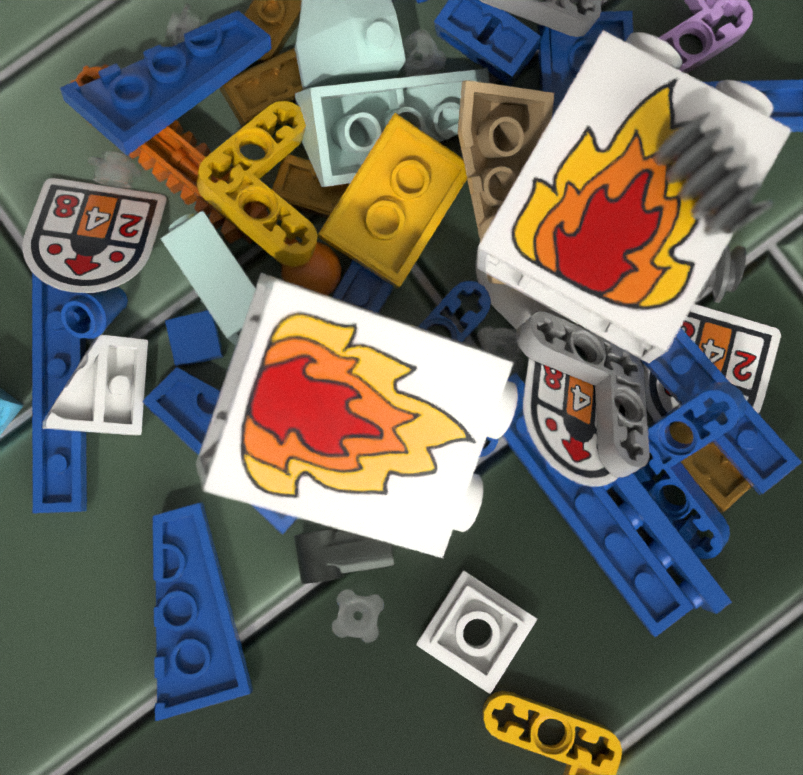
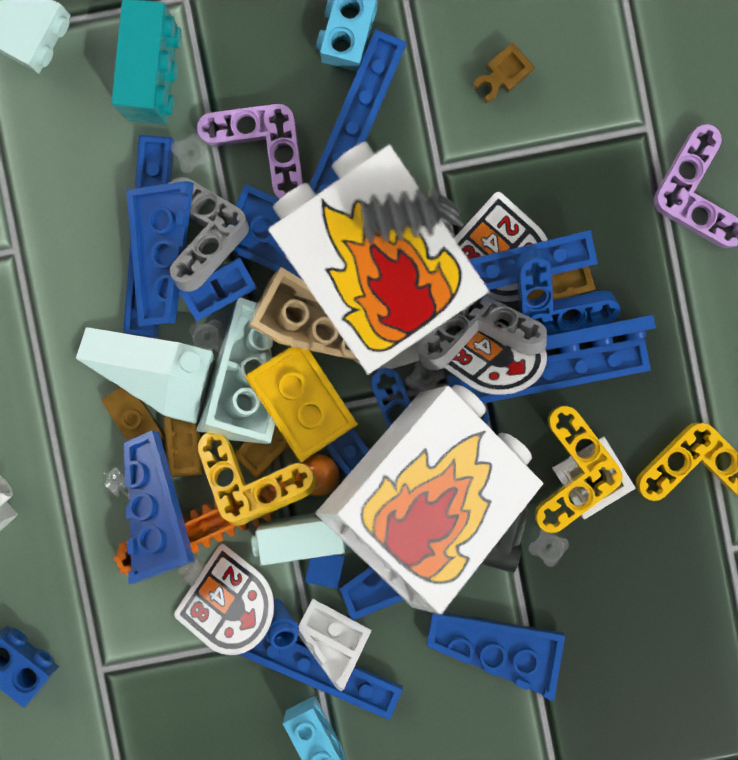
camera: 65 degrees left, 5 degrees up
none -> yellow beam [535,406,623,533]

